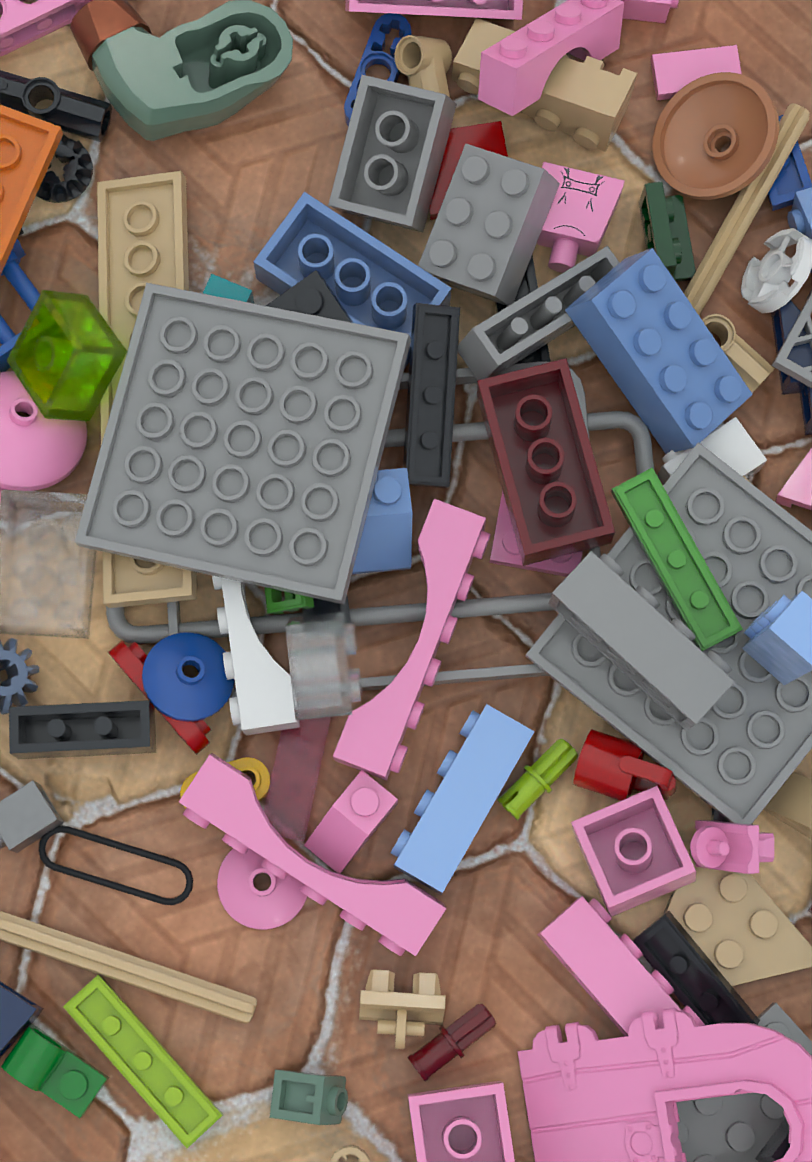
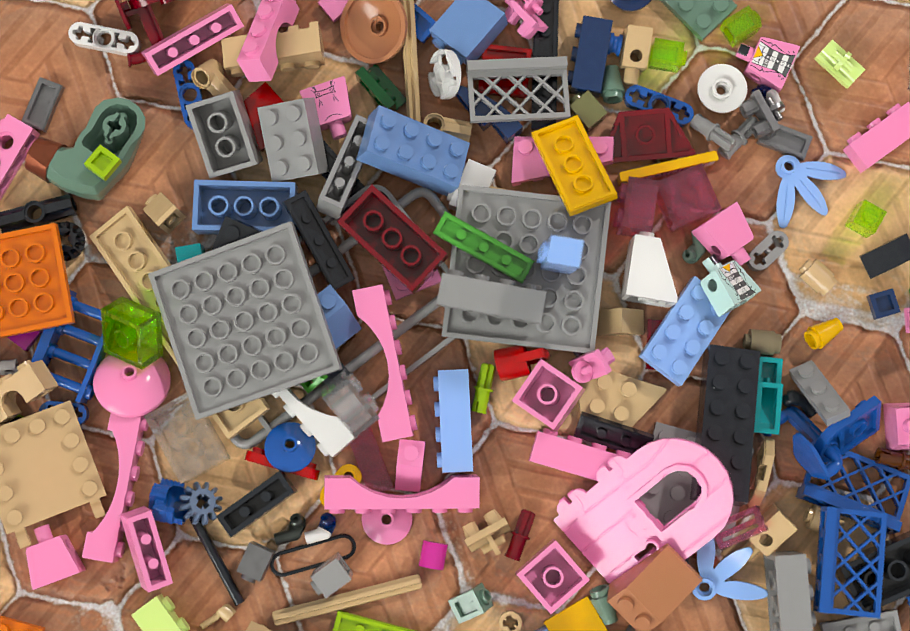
camera: 30 degrees left, 5 degrees up
none -> lime plate [84,145,122,181]
none -> tan slope [143,192,186,234]
none -> pearl dark grey arm [274,513,306,546]
none -> arm [304,512,336,545]
none -> light grey brick [310,552,353,598]
none -> dark pink brick [419,540,448,570]

